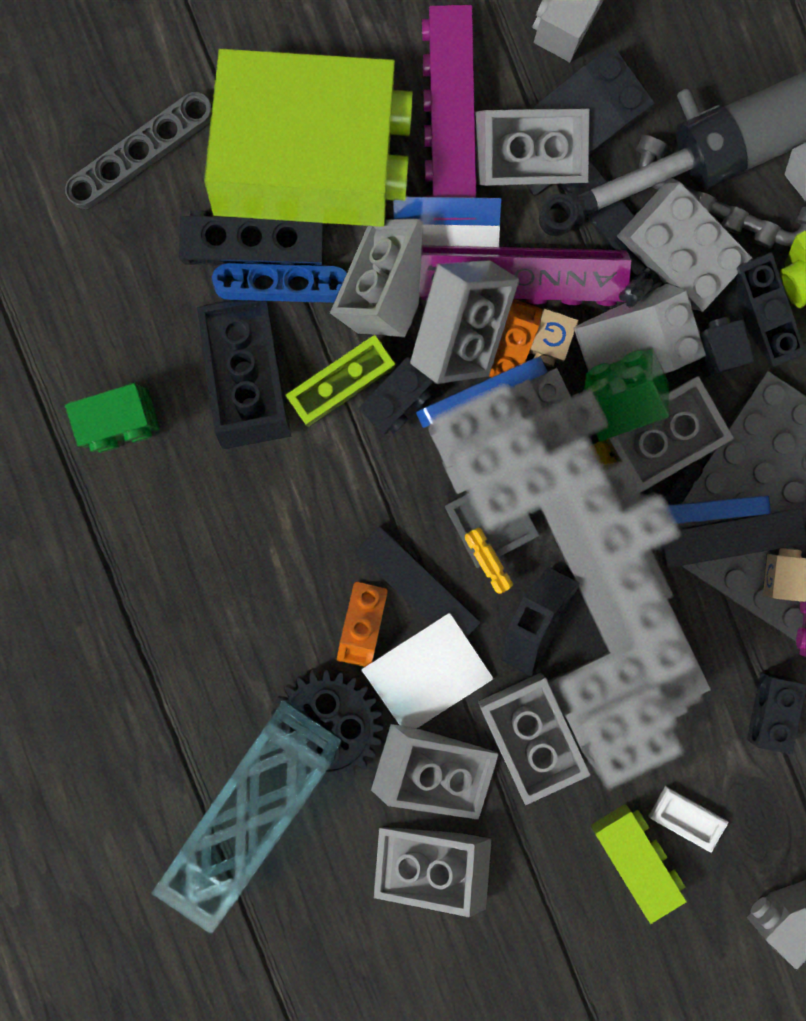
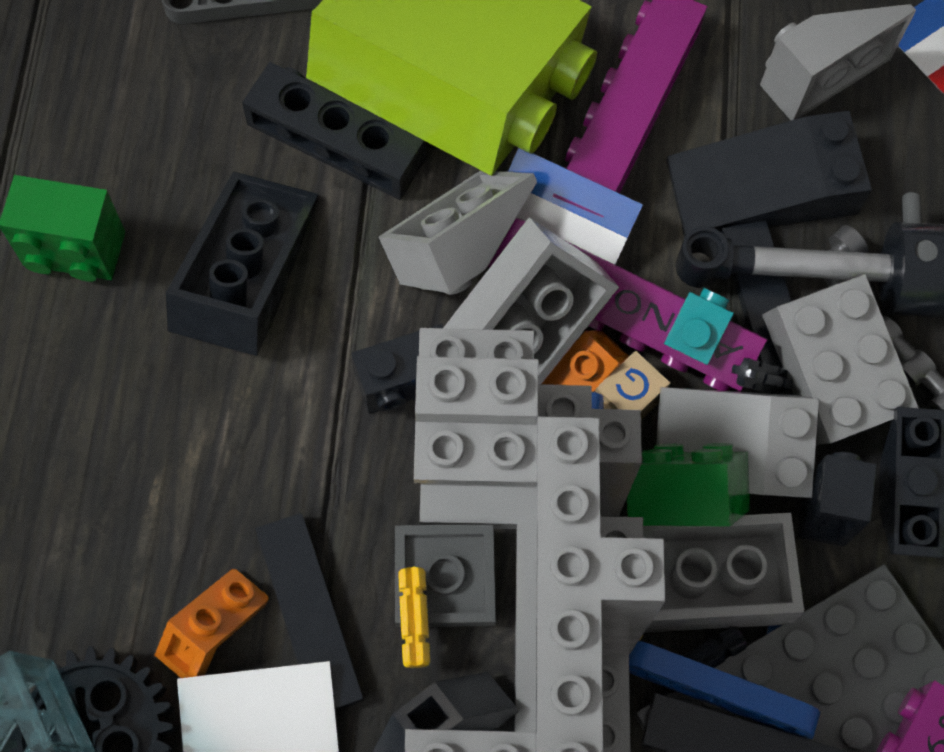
camera: 25 degrees right, 20 degrees down
blue beam [212,263,347,303] -> none
lime brick [286,335,395,427] -> none
light grey slope [474,109,589,185] -> none
none -> teal bracket [664,288,734,365]

